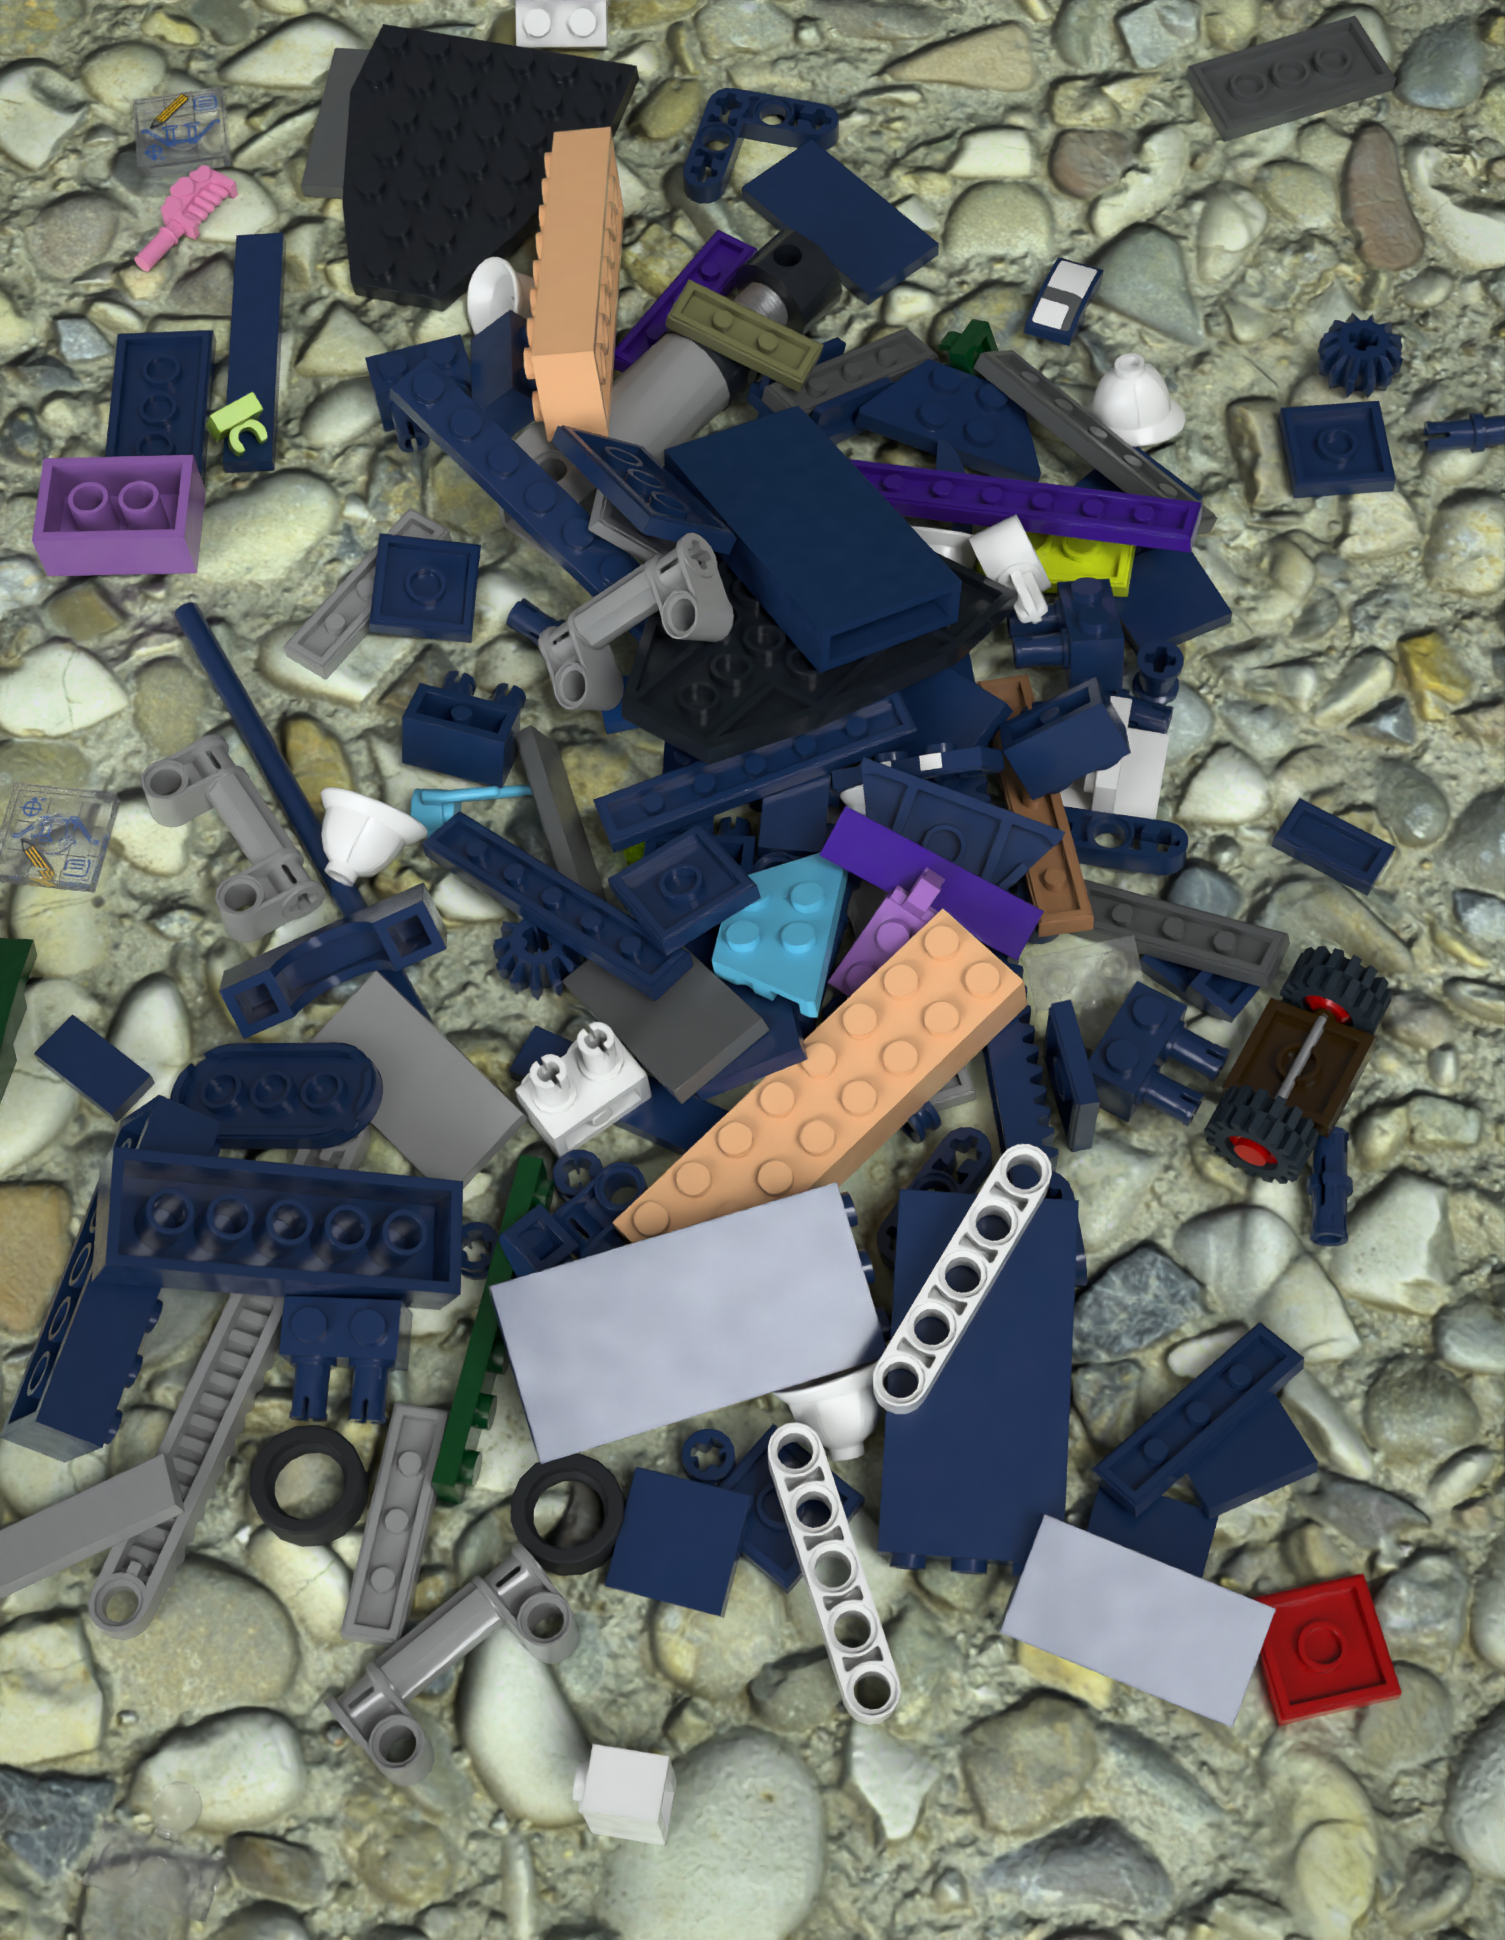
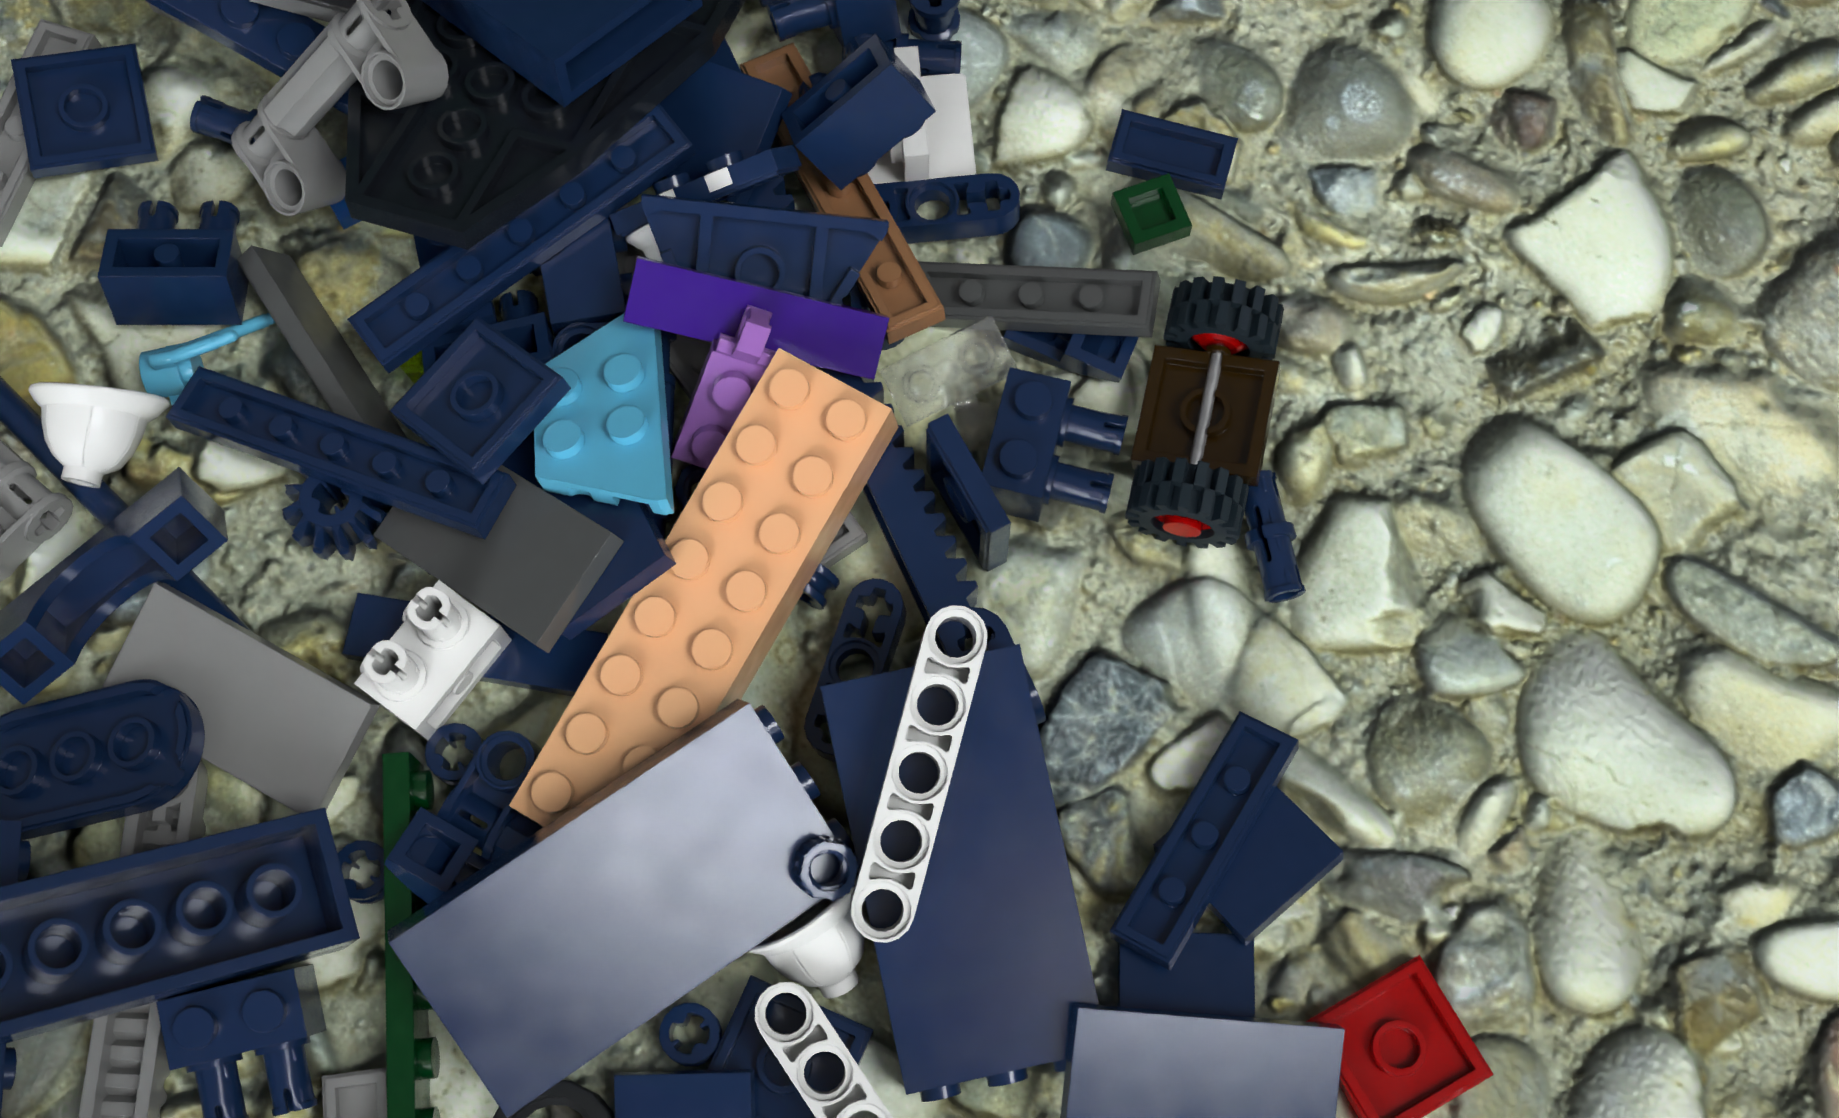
camera: 20 degrees left, 10 degrees up
none -> dark blue axle [792,836,859,901]
none -> dark green tile [1111,173,1192,255]

